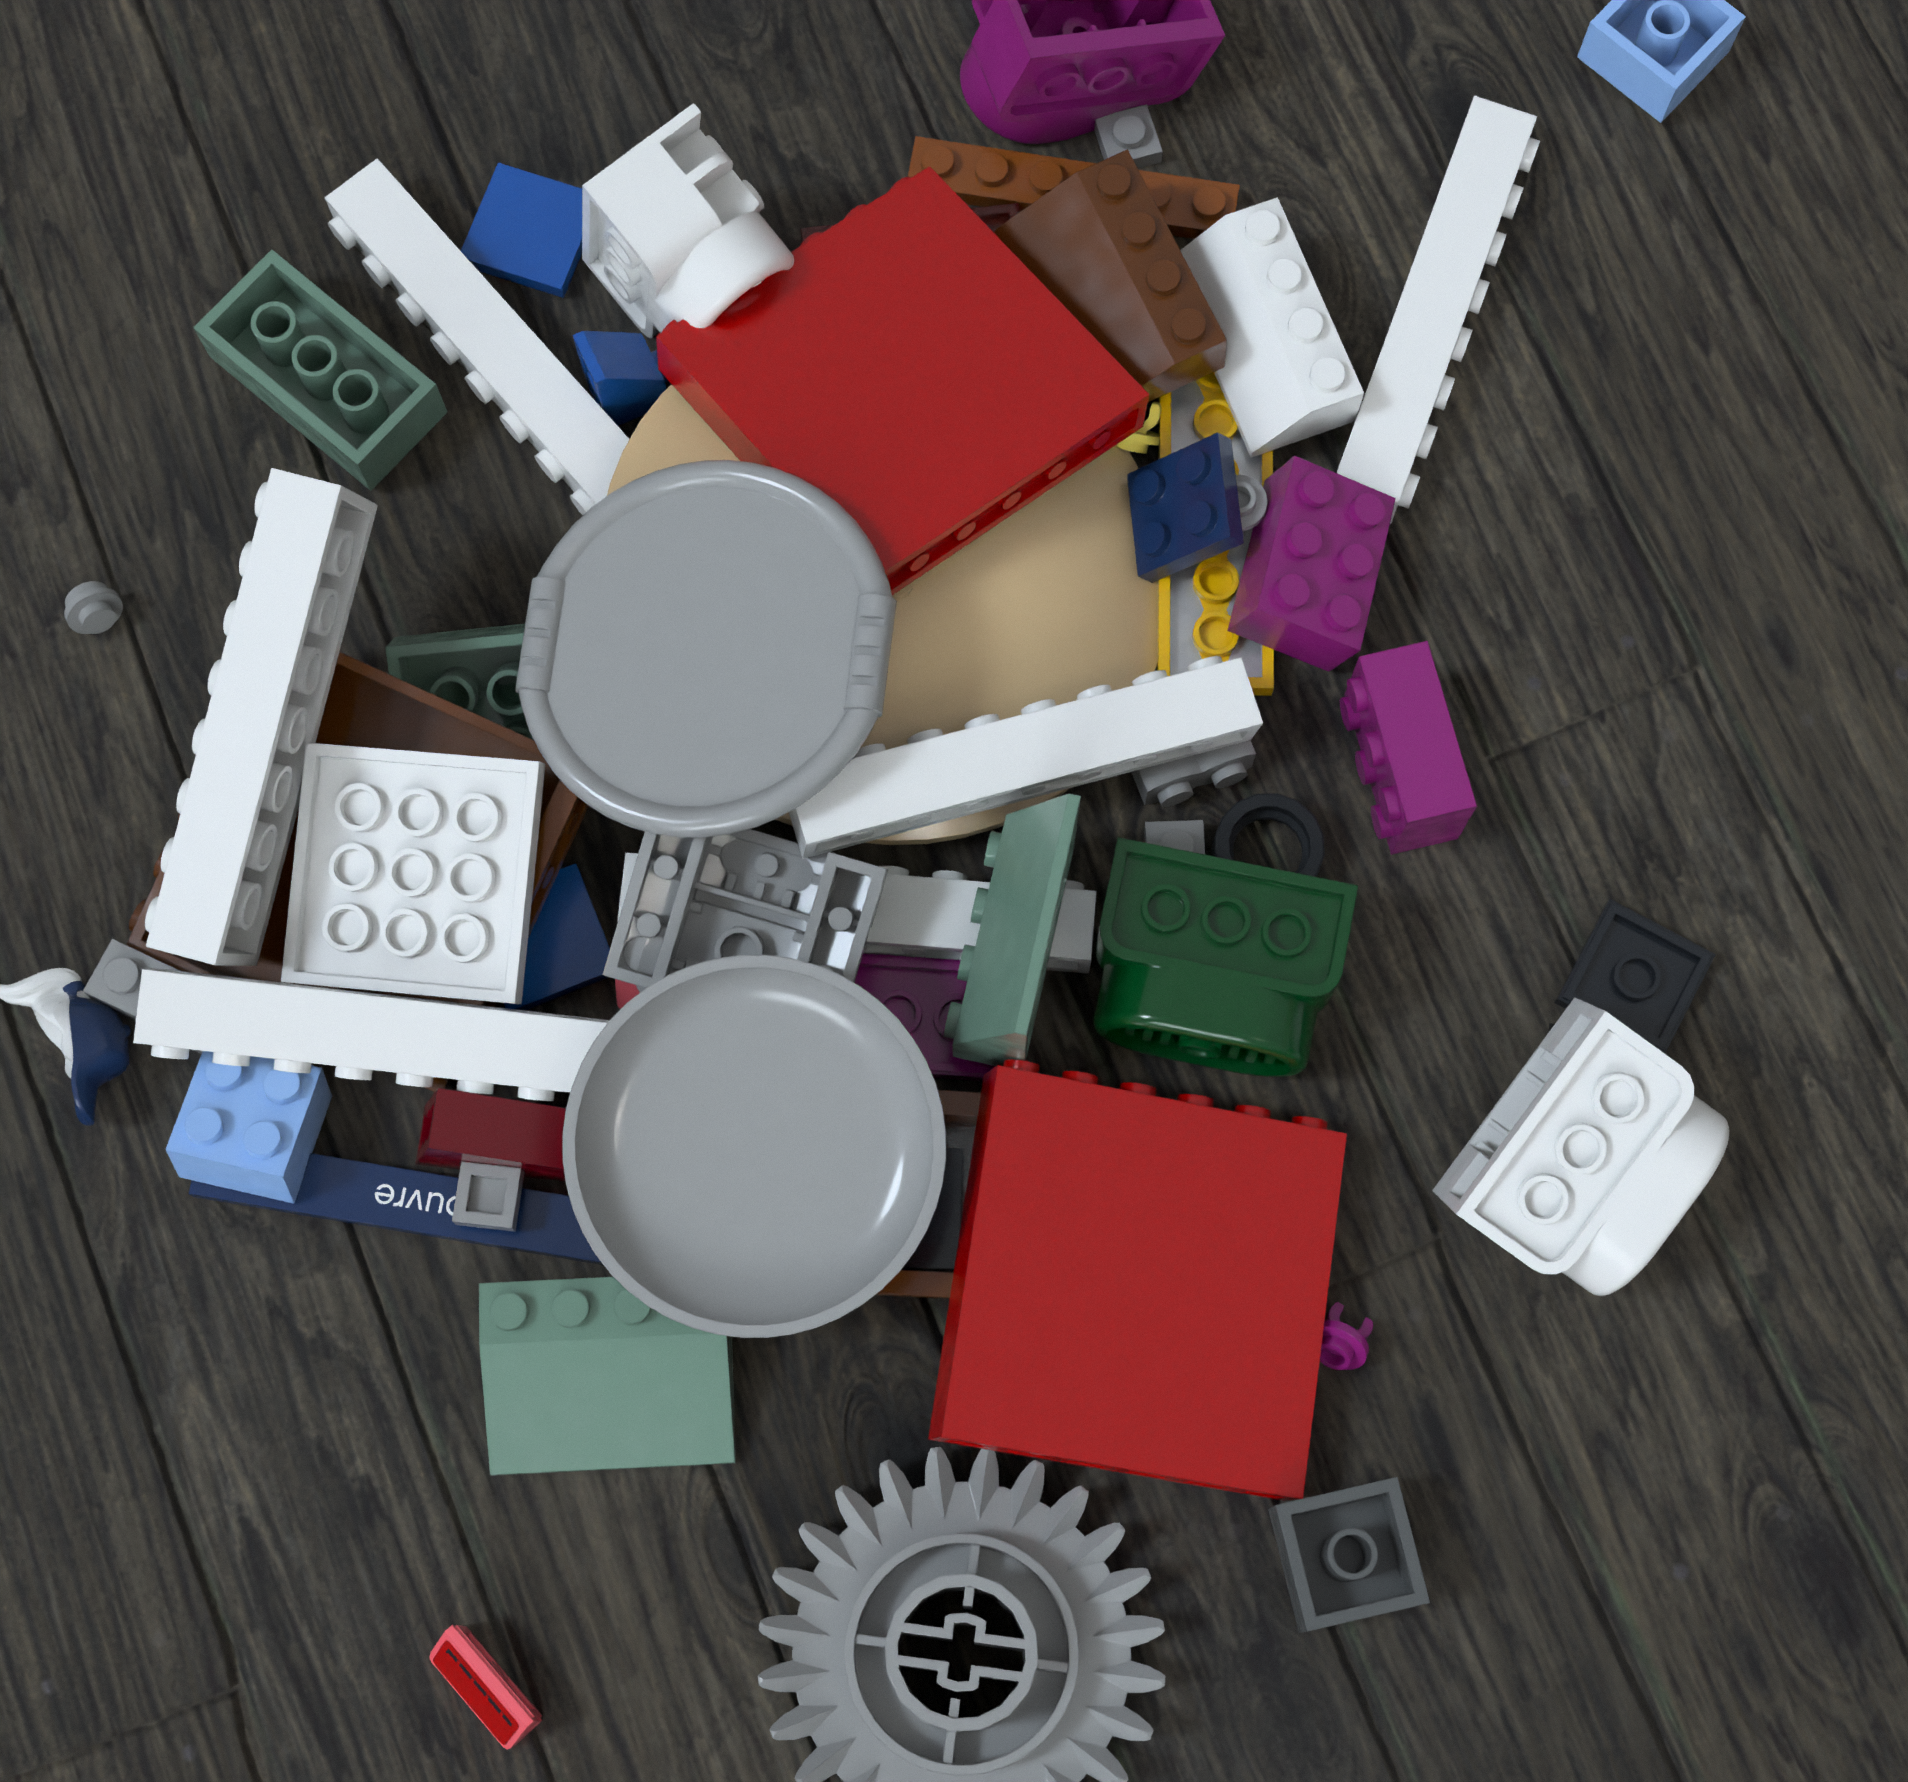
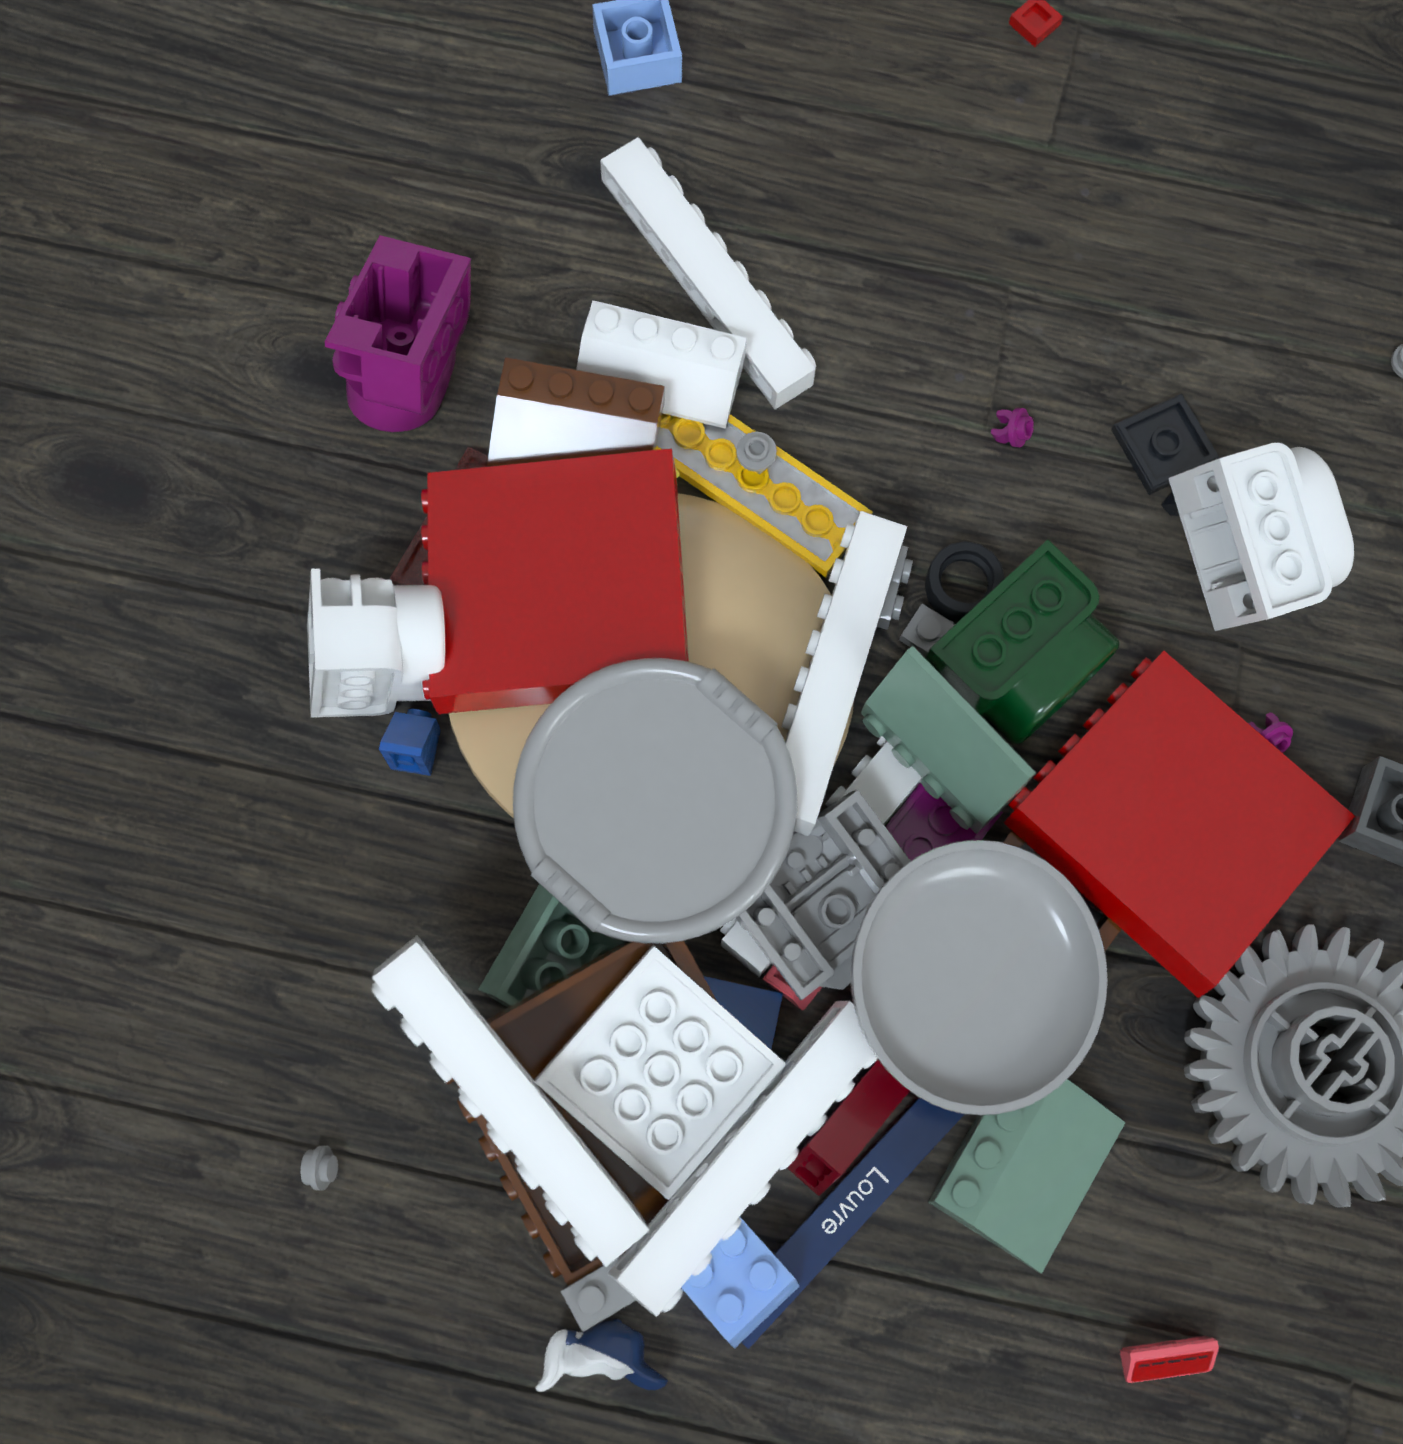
camera: 60 degrees left, 0 degrees up
sand green brick [193,250,447,491] -> none
white brick [325,159,629,515] -> none
light grey plate [452,1161,525,1232] -> none
blue tile [461,163,582,298] -> none
dark orange plate [908,136,1240,239] -> none
light grey plate [1094,104,1163,168] -> none
dark blue plate [1127,432,1244,583] -> none
magenta brick [1227,456,1396,672] -> none
magenta brick [1340,641,1477,855] -> none
none -> magenta plate [991,408,1034,447]

